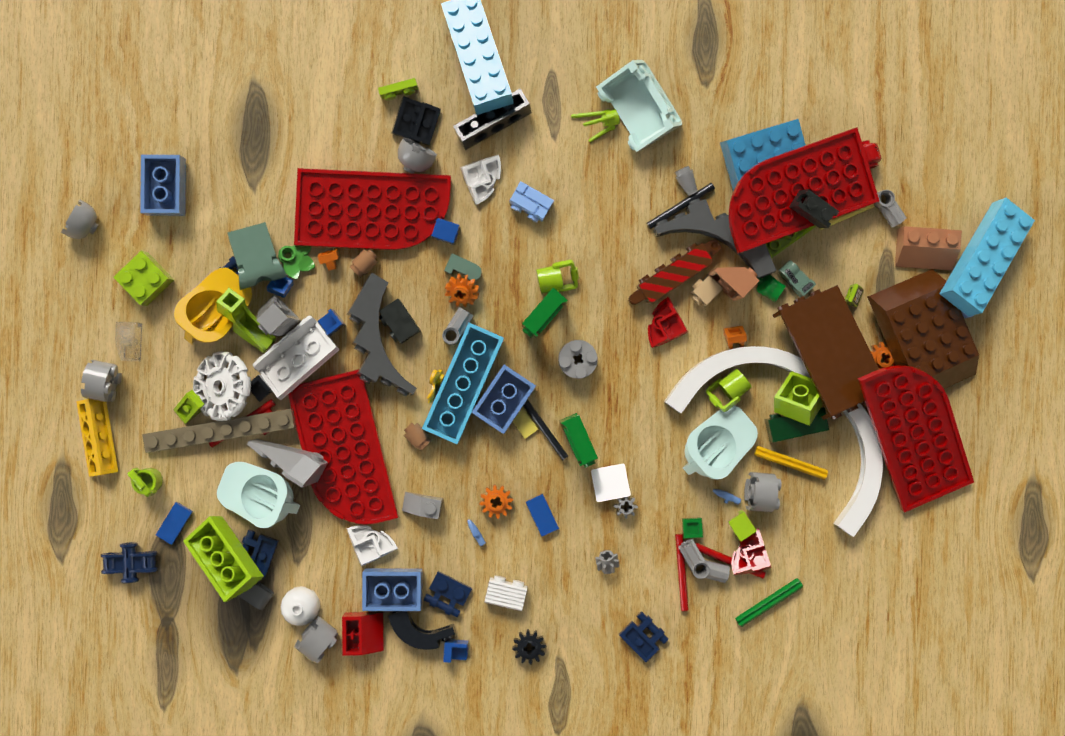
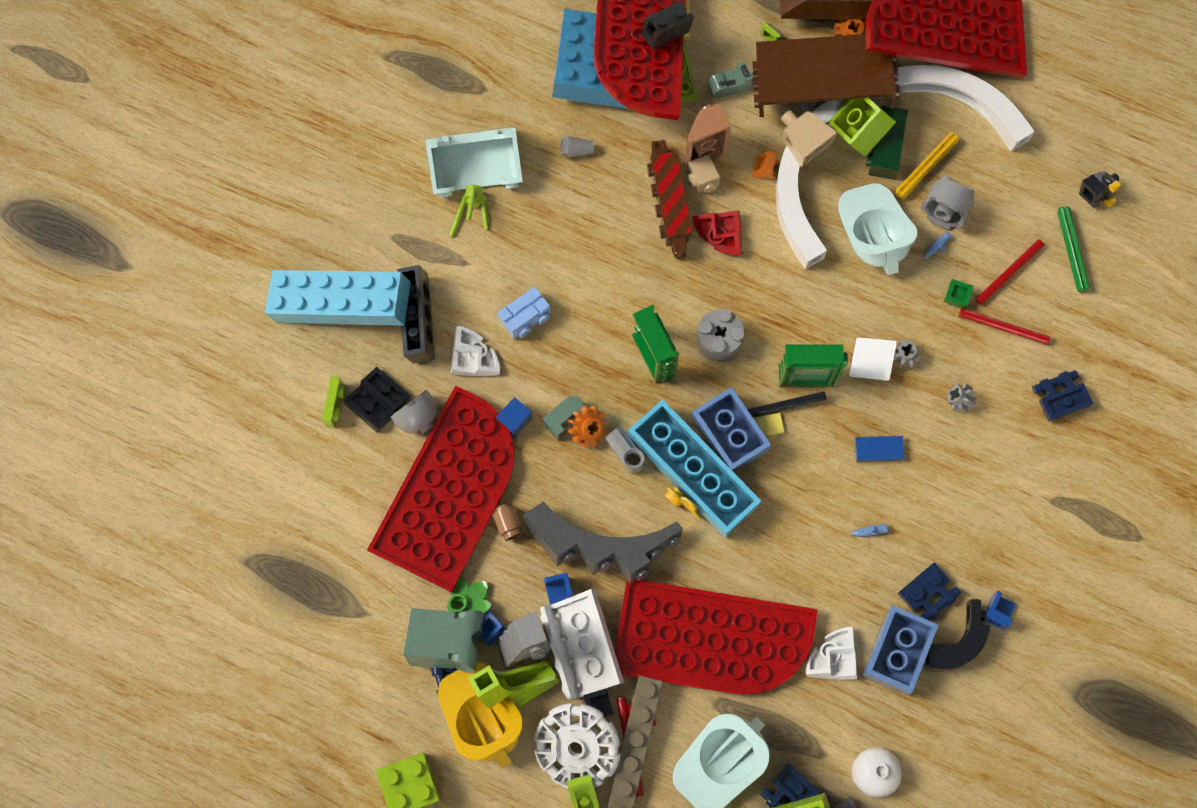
camera: 65 degrees left, 15 degrees down
medium blue brick [140,155,186,216] -> none
light grey wedge [247,439,328,488] -> none
light grey brick [294,616,338,663] -> none
orange tile [318,248,339,271] -> none
red slope [342,612,384,656] -> none
pearl dark grey brick [379,299,421,343] -> none
light grey slope [402,492,443,519] -> none
medium nougat brick [404,423,432,451] -> none
orange gear [479,484,513,519] -> none
white brick [484,576,527,611] -> none
black gear [512,629,546,665] -> none
lime piece [536,260,579,293] -> none
black bar [646,183,715,229] -> none
dark grey arch [653,199,776,279] -> none
light grey piece [678,539,730,583] -> none
lime piece [706,369,752,412] -> none
lime panel [728,510,757,541] -> none
brick [732,528,771,575] -> none
green piece [756,275,786,302] -> none
none -> tan torso [781,110,836,167]
none -> black piece [1079,171,1121,208]

